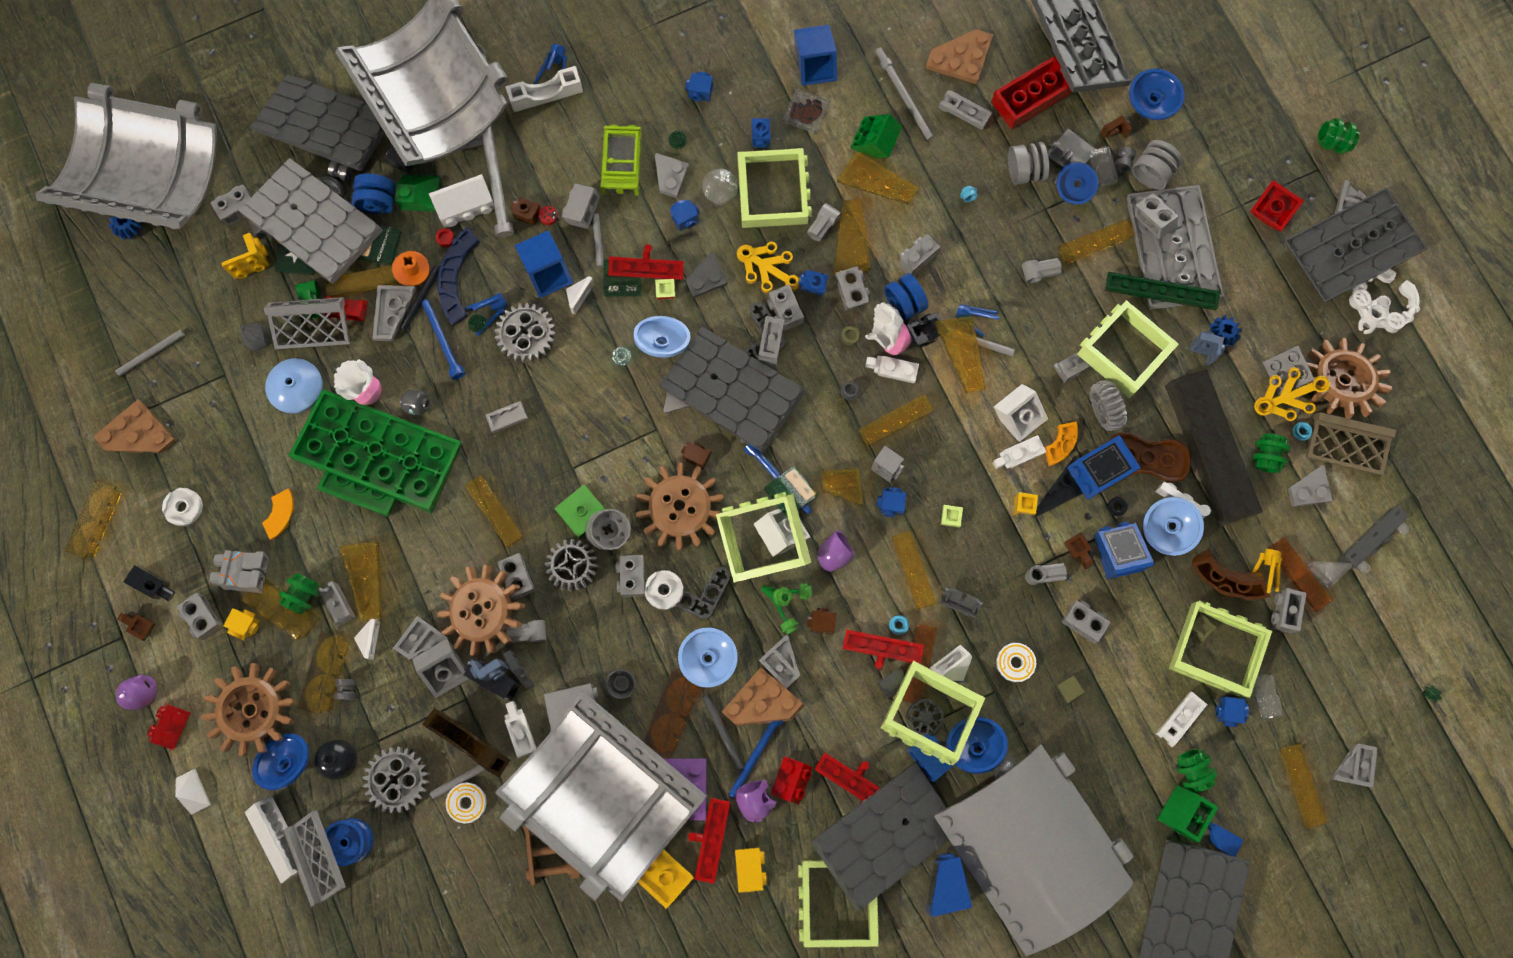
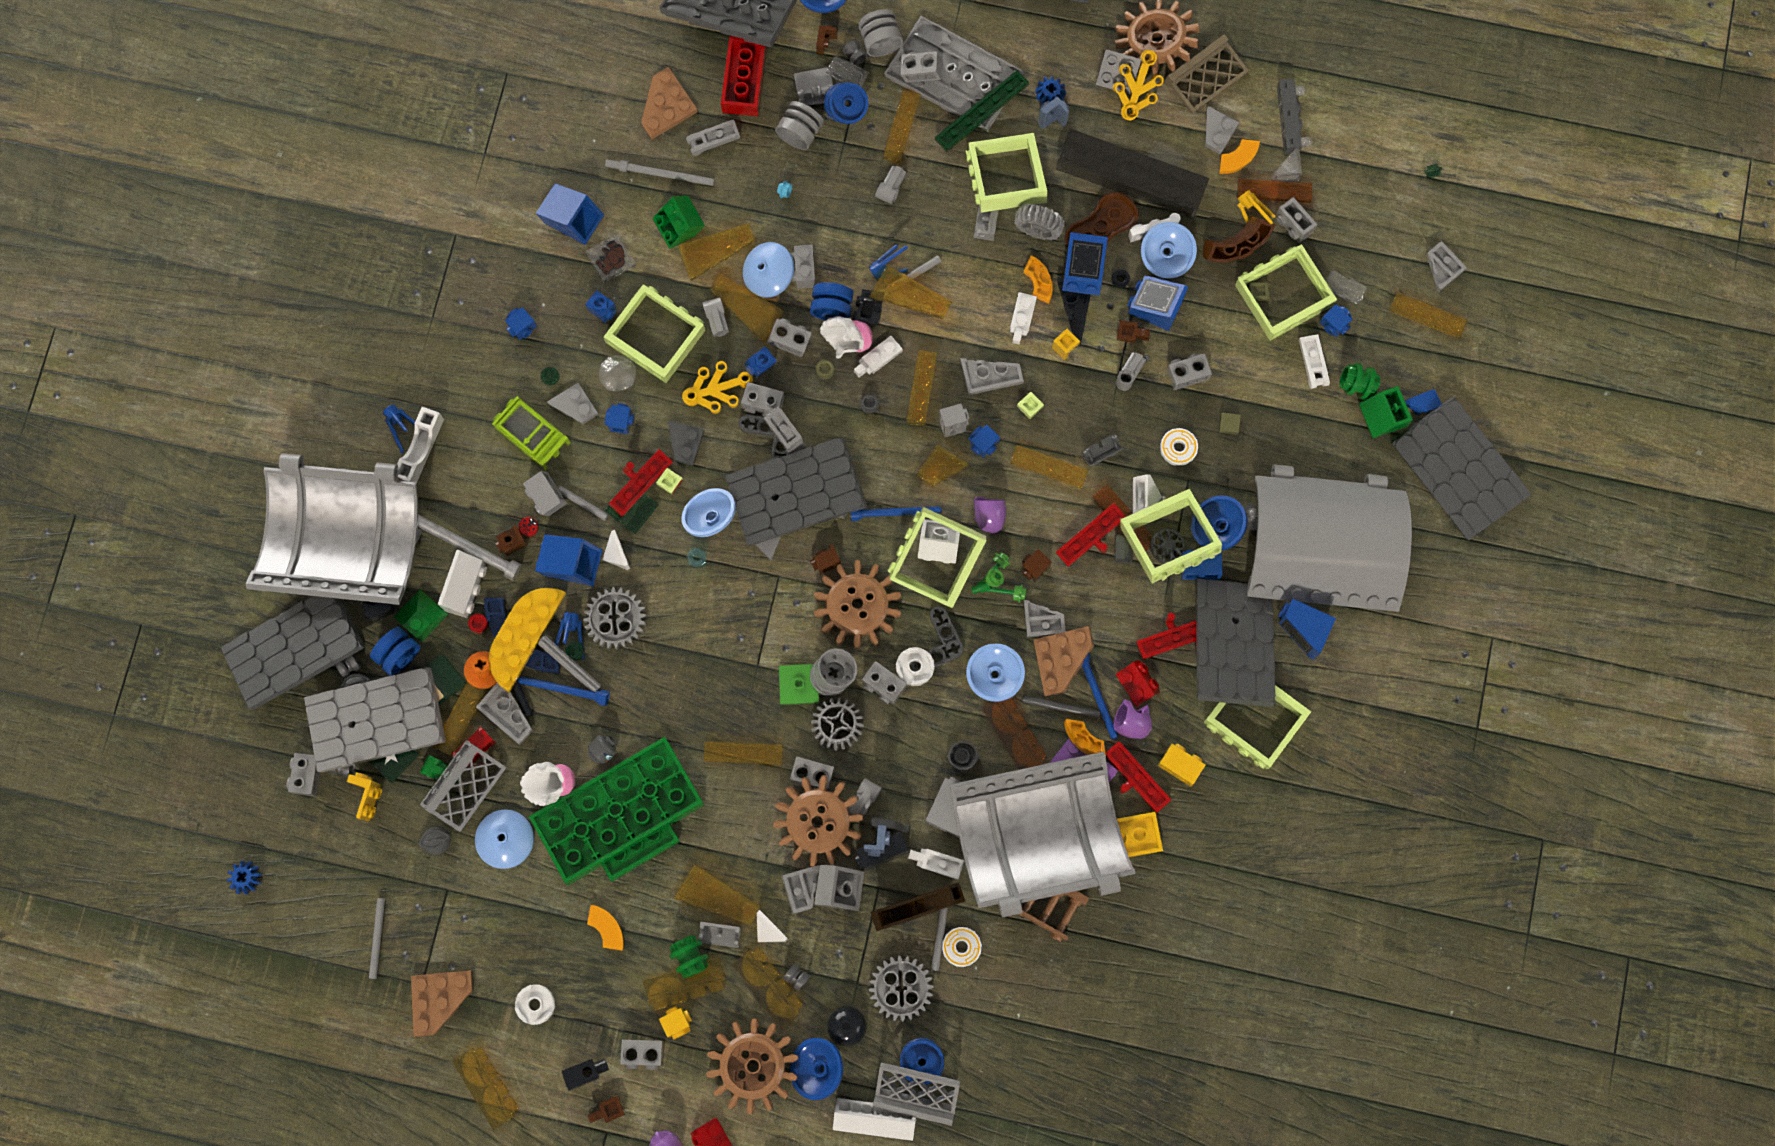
camera: 50 degrees left, 0 degrees up
flat silver panel [35,83,217,229] -> none
light grey hips [209,550,269,593] -> none
light grey plate [485,401,528,433] -> none
clear green slope [764,467,818,518] -> none
medium azure plate [889,615,909,635] -> none
white slope [994,384,1048,442] -> none
green piece [1252,434,1291,473] -> none
medium azure plate [1292,422,1312,441] -> none
none -> yellow plate [489,588,566,693]
none -> light grey axle [538,636,601,692]
none -> light blue dish [743,242,794,298]
none -> light grey wing [960,358,1024,395]
none -> light orange tile [1064,719,1106,756]
none -> light orange tile [1219,139,1260,174]

